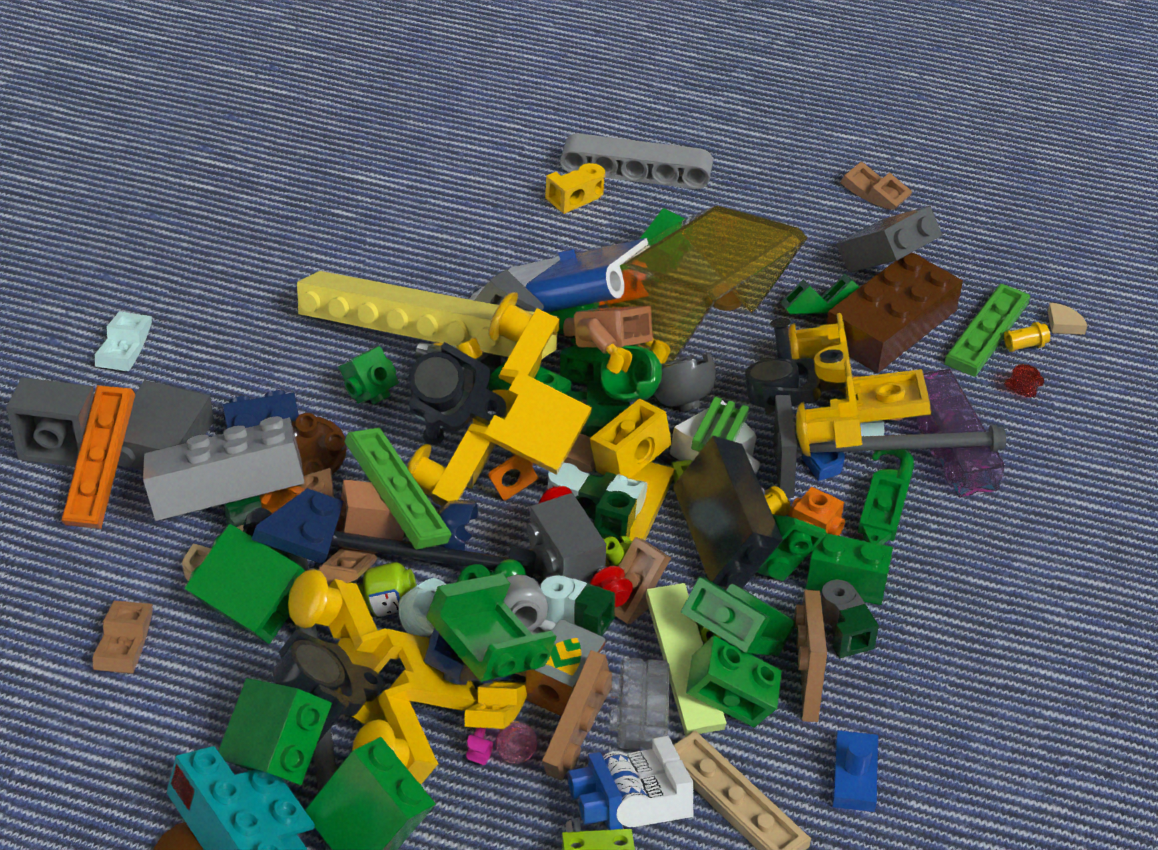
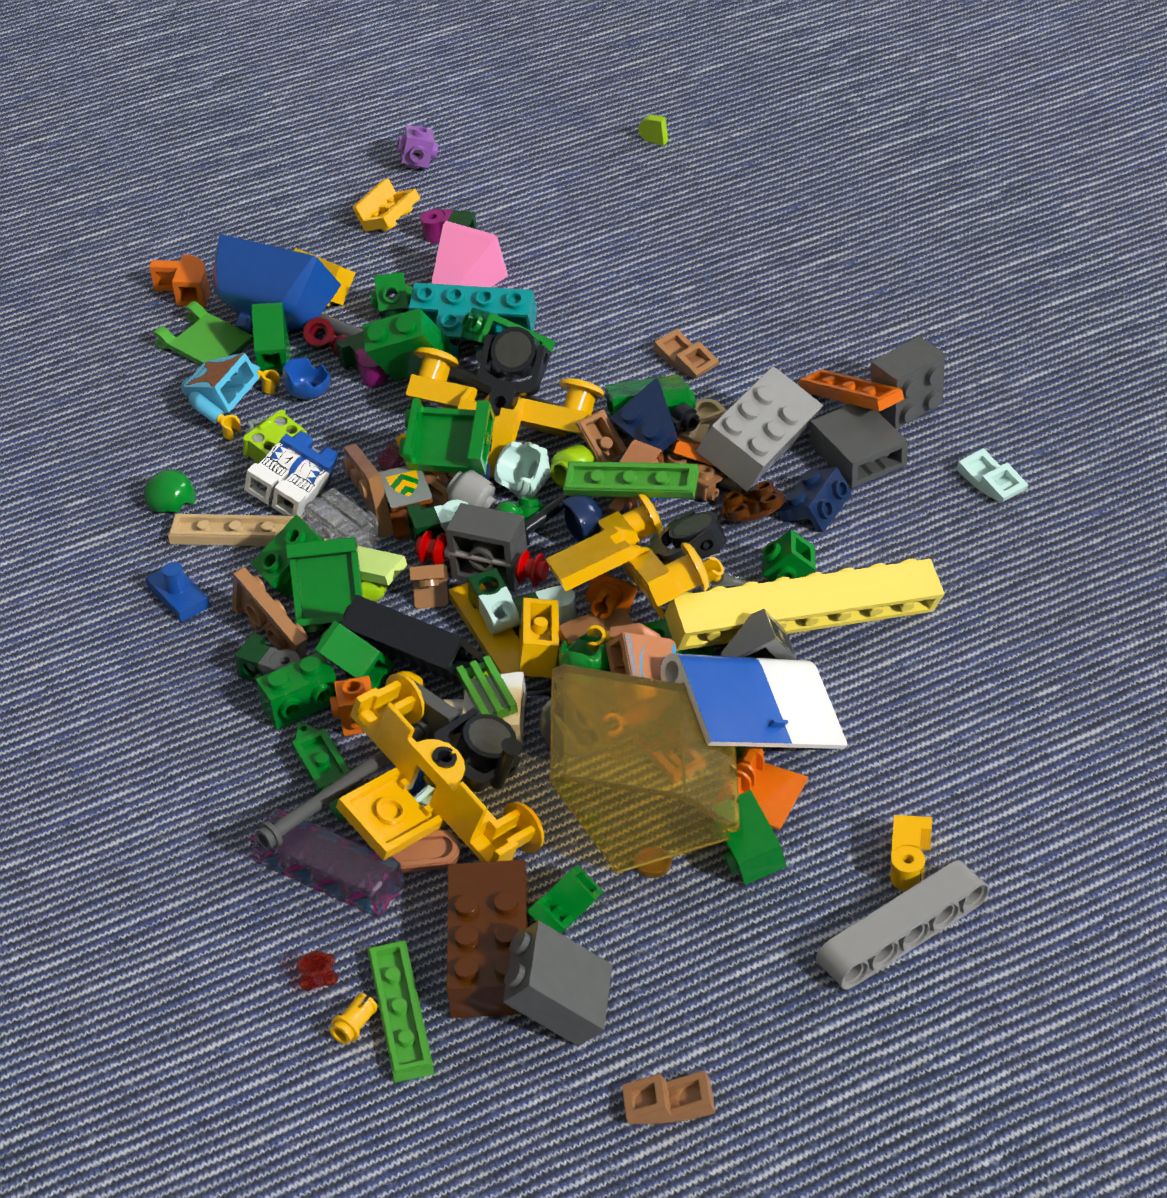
camera: 140 degrees right, 0 degrees up
lime arm [604,536,633,566] -> none
tan tile [1047,303,1087,335] -> none

